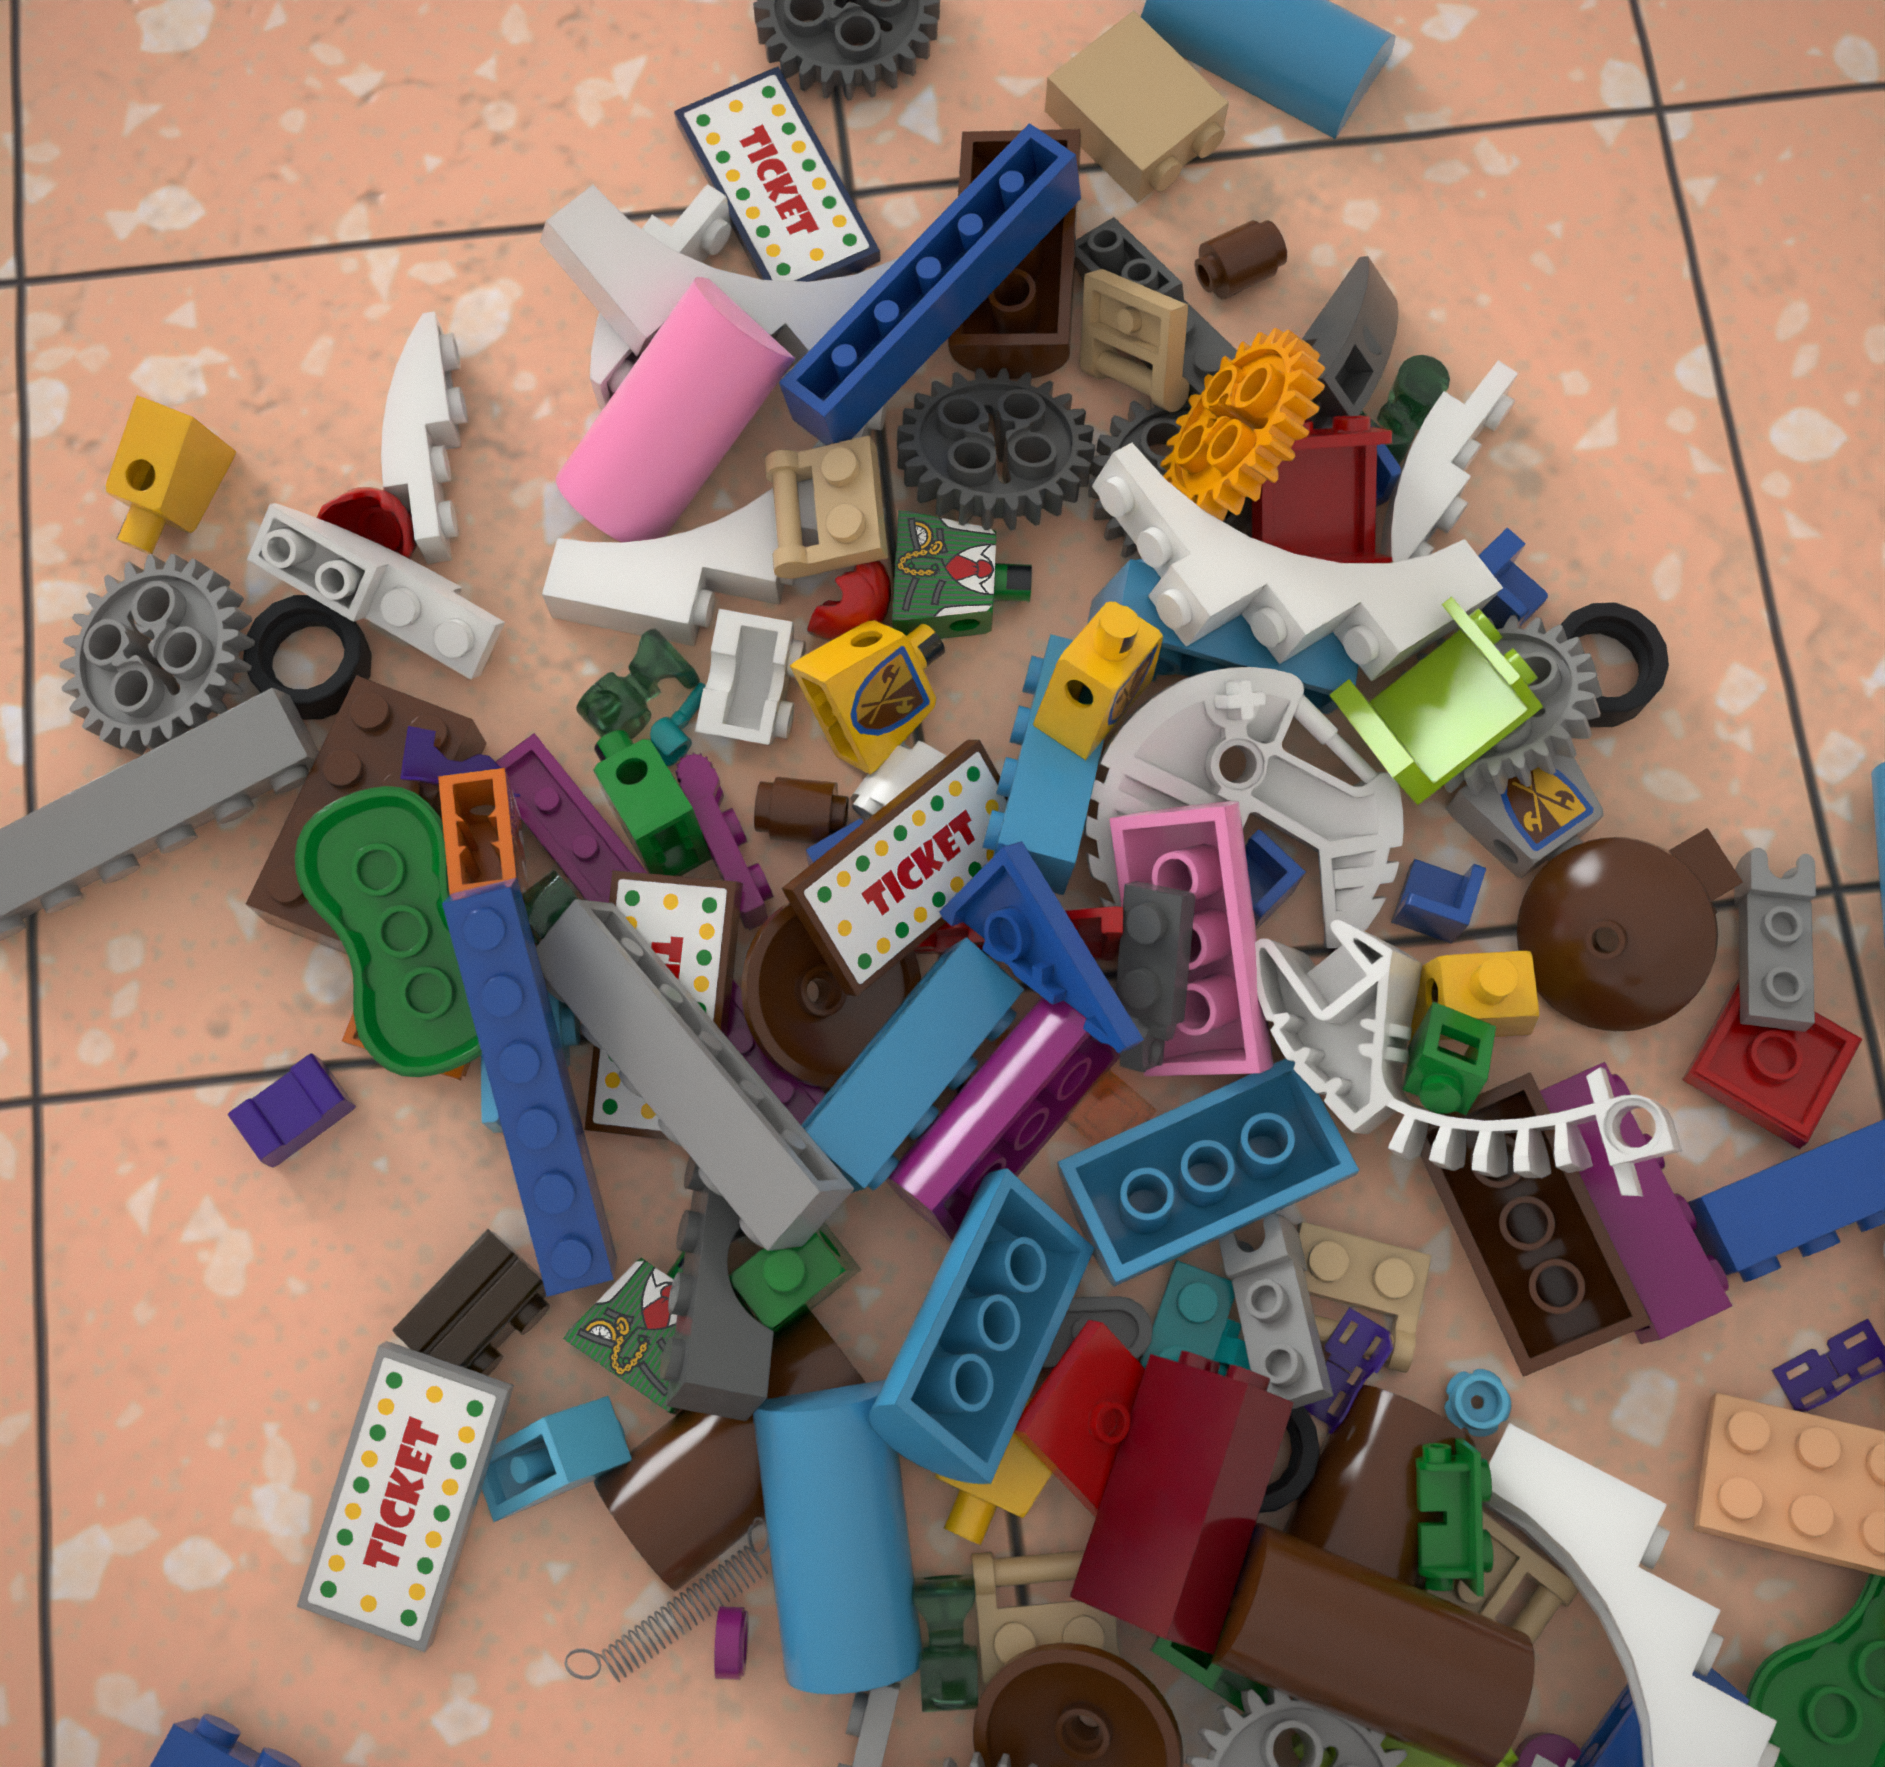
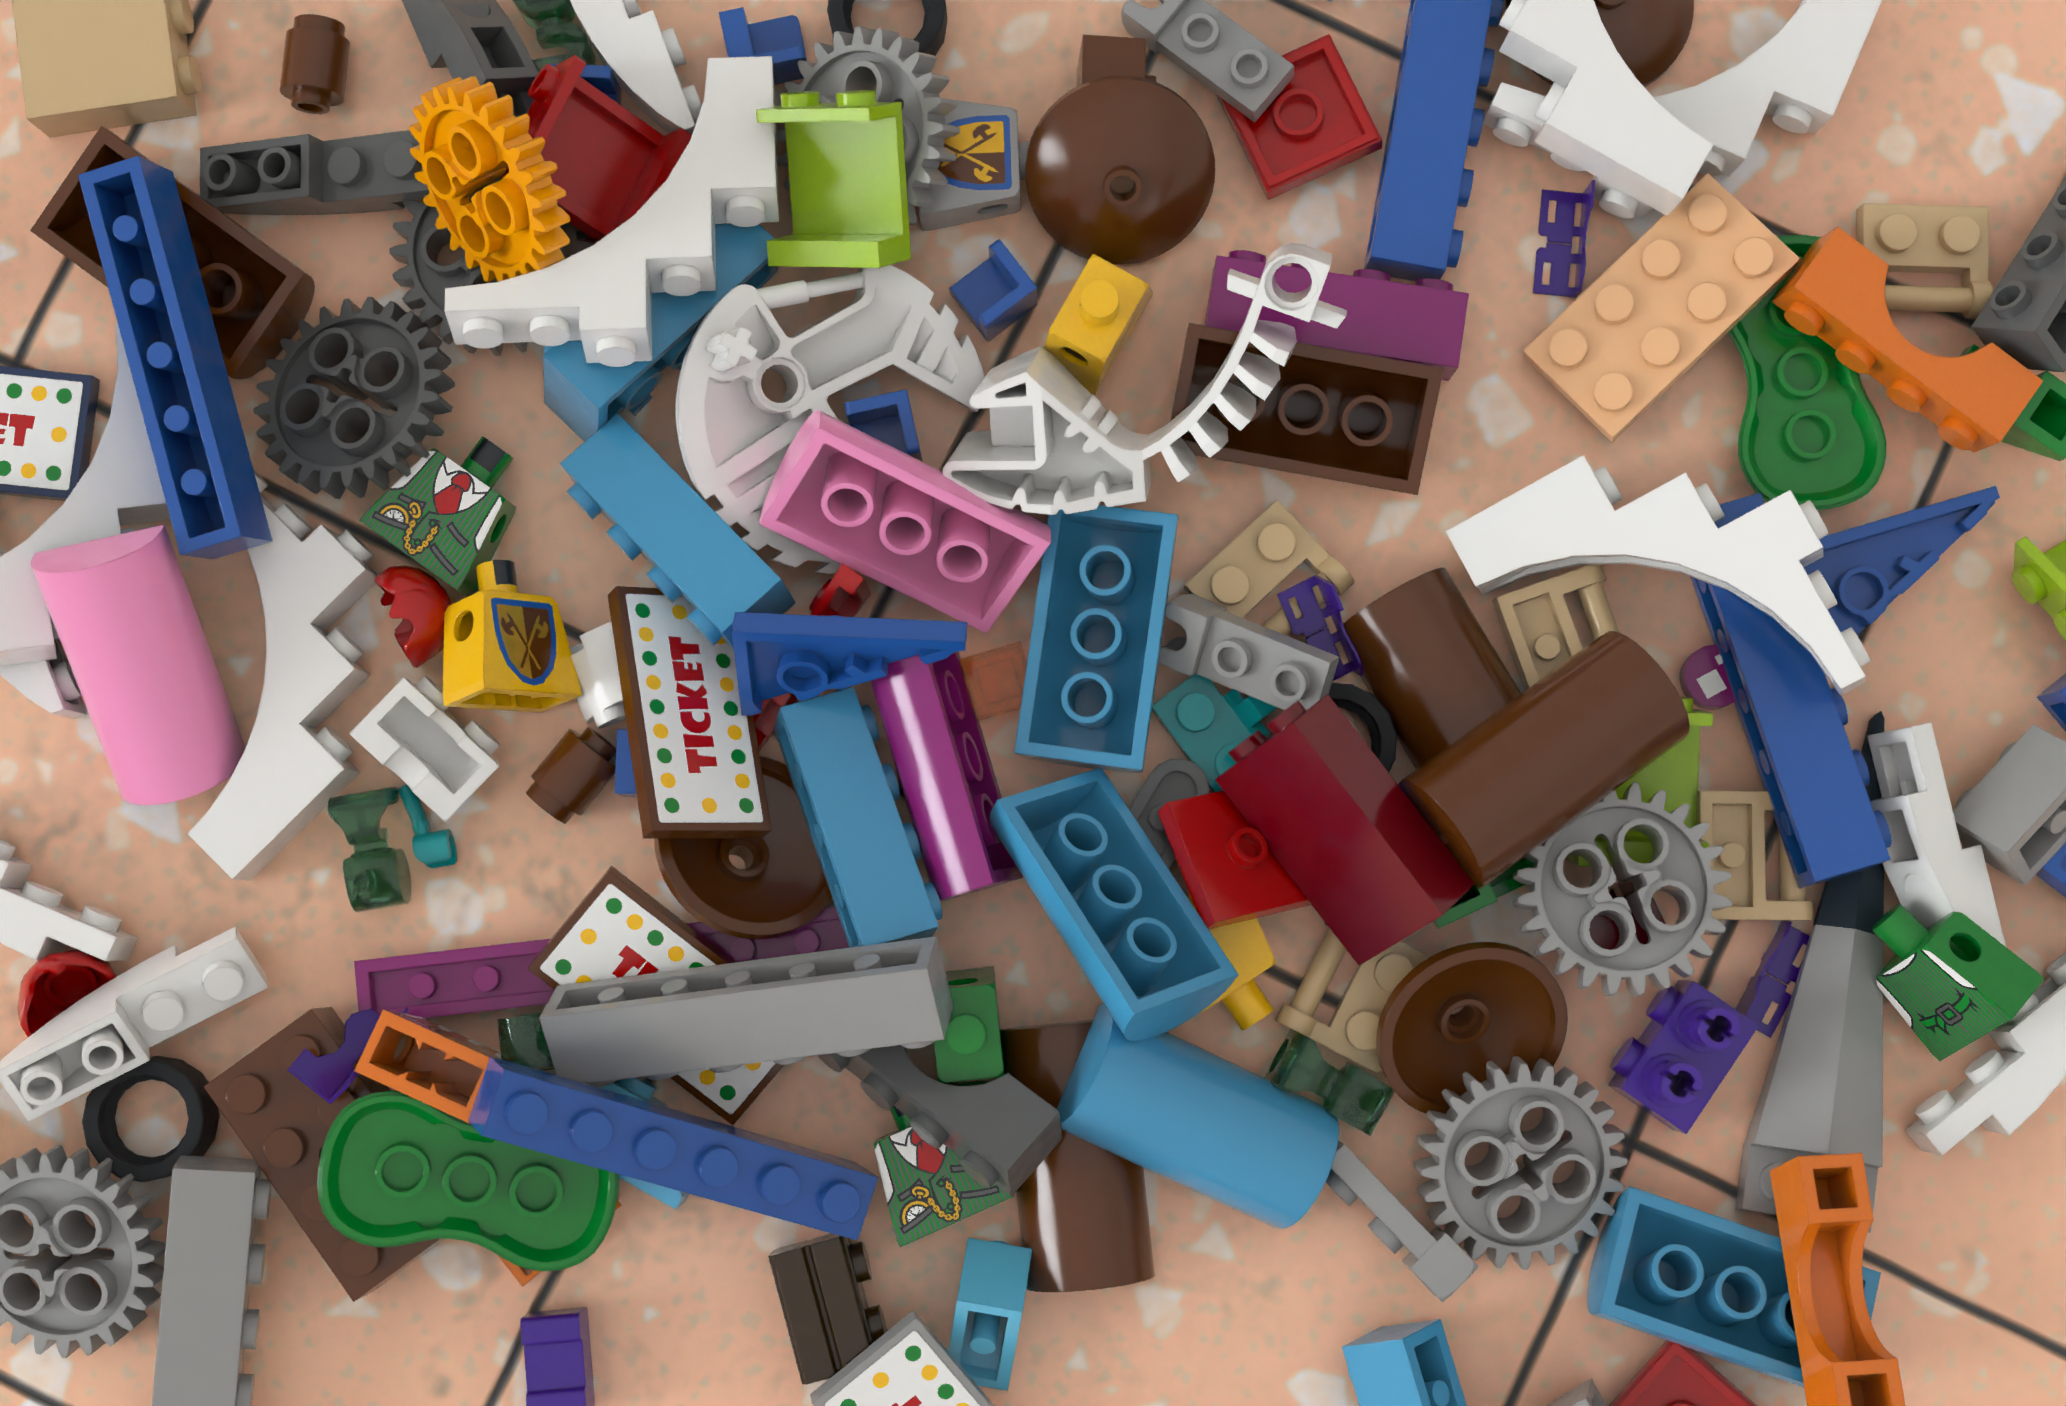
camera: 55 degrees left, 10 degrees up
light grey piece [564,1517,769,1682] -> none
green torso [593,730,712,876] -> none
magenta hinge [675,752,774,931] -> none
magenta tile [714,1606,748,1680] -> none
tan plate [764,435,888,579] -> none
yellow torso [1033,601,1164,760] -> none
tan plate [1080,269,1190,412] -> none
dark grey hinge [1116,881,1196,1072] -> none
green brick [1402,1002,1496,1115] -> none
green hinge [1416,1438,1493,1596] -> none
medium azure plate [1444,1369,1511,1437] -> none

